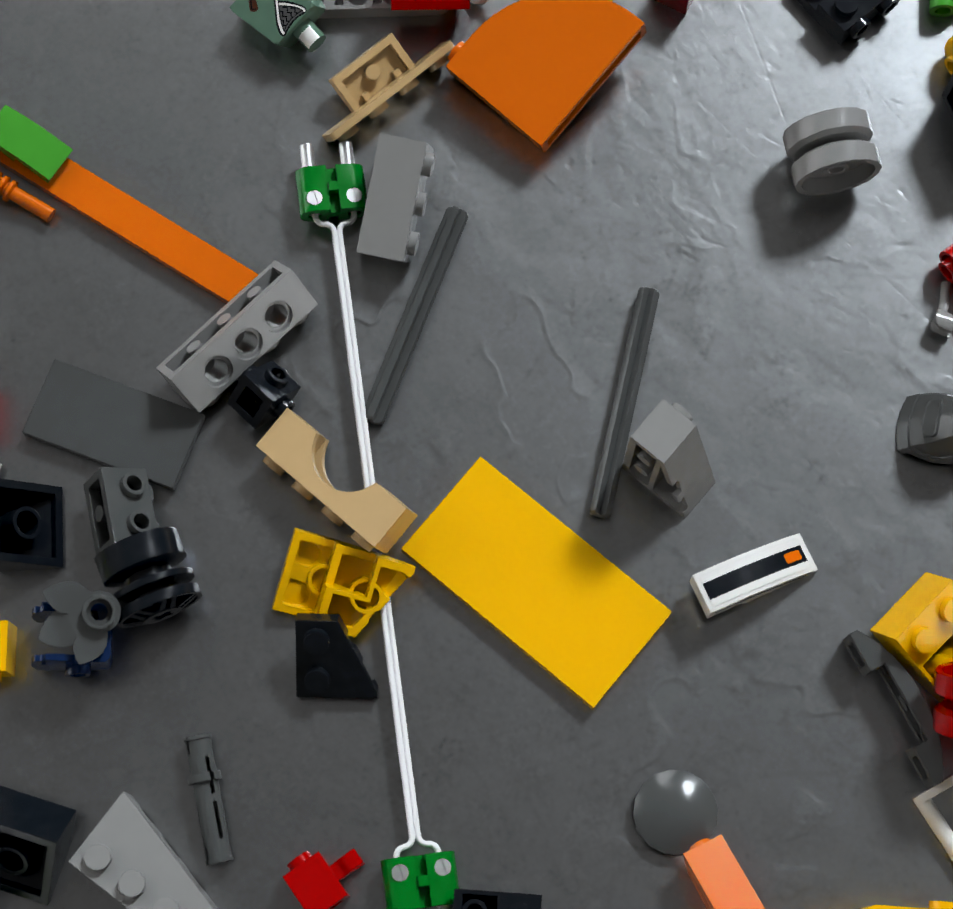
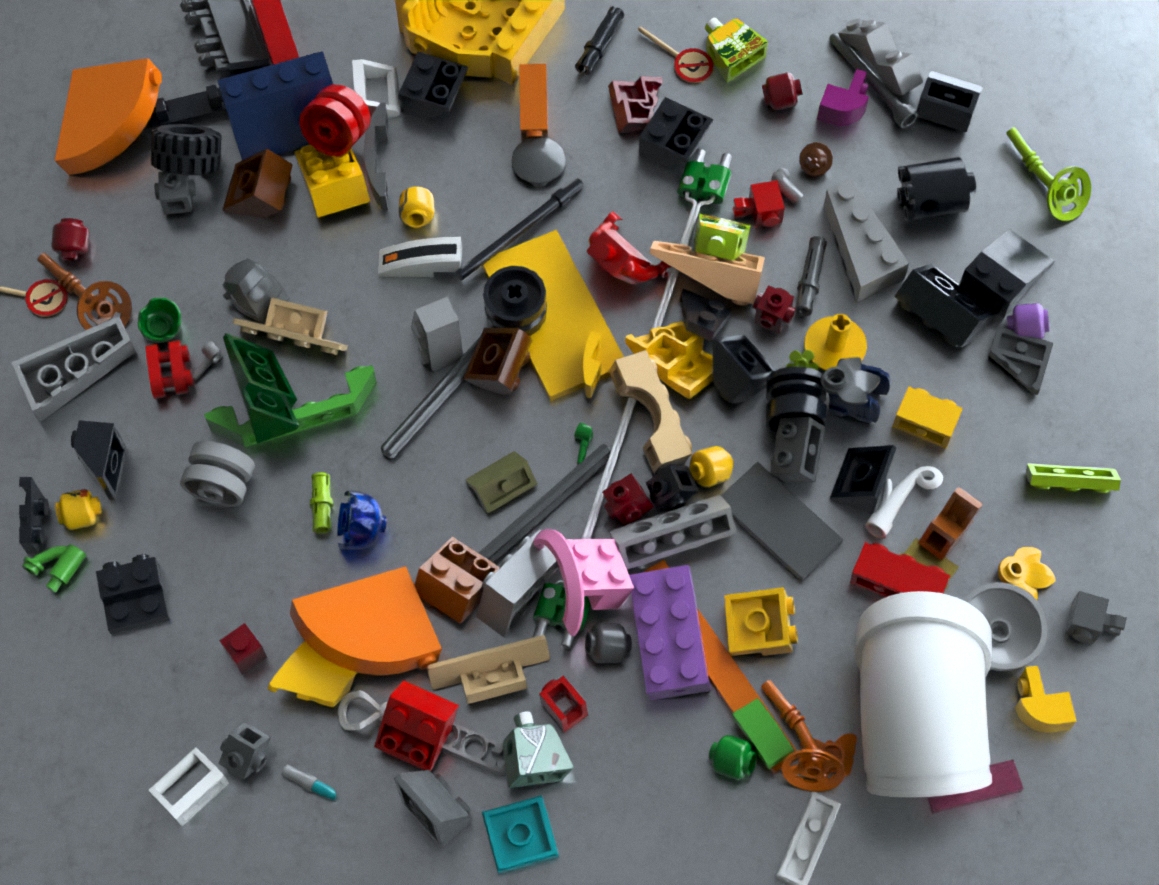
camera: 155 degrees left, 10 degrees down
none -> bright green slope [204,365,377,447]
none -> dark green slope [223,333,300,444]
none -> tan bracket [233,298,348,355]
none -> lime pin [309,472,333,534]
none -> clear blue cylinder [337,490,387,550]
none -> black slope [398,52,468,120]
none -> yellow head [398,186,435,228]
none -> dark orange slope [414,536,500,624]
none -> black bar [455,178,584,281]
none -> reddish brown brick [463,328,532,395]
none -> olive panel [465,451,538,513]
none -> black wheel [483,265,547,336]
none -> bright pink piece [533,529,634,636]
none -> red window [539,675,588,733]
none -> green hand [574,422,593,465]
none -> yellow slope [583,330,601,398]
none -> dark grey head [585,623,632,663]
none -> red torso [586,211,672,285]
none -> dark red brick [602,473,654,526]
none -> medium lavender brick [629,565,711,701]
none -> light nougat wedge [650,241,765,306]
none -> yellow head [689,446,733,487]
none -> lime torso [694,213,751,260]
none -> green head [709,735,758,780]
none -> black slope [712,335,775,404]
none -> yellow plate [724,587,798,656]
none -> dark red brick [753,285,796,334]
none -> lime plant [786,350,819,371]
none -> yellow piece [804,314,867,371]

